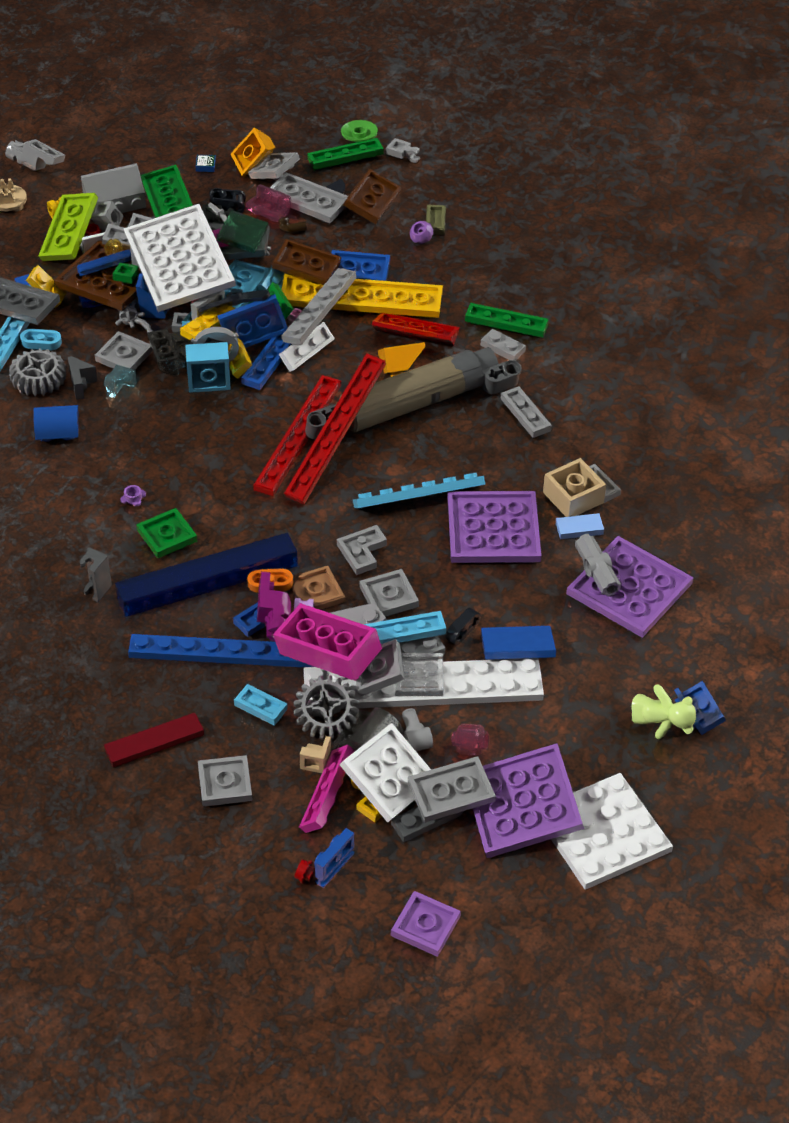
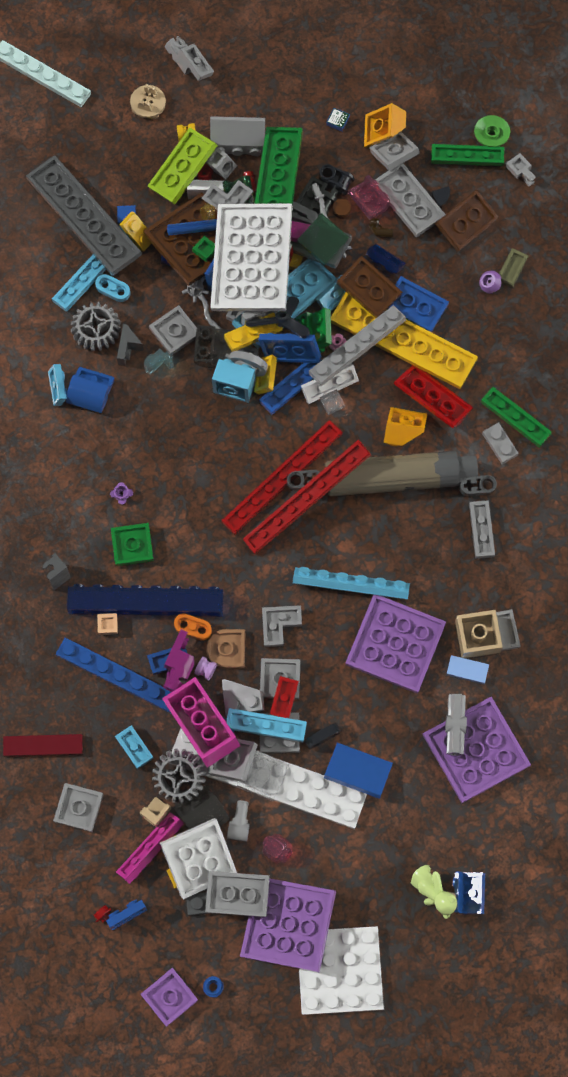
camera: 25 degrees right, 25 degrees up
none -> medium azure plate [48,364,67,406]
none -> light nougat plate [97,613,118,635]
none -> blue plate [203,976,223,998]
none -> red plate [270,676,299,718]
none -> clear plate [320,389,345,415]
none -> clear blue plate [366,244,406,273]

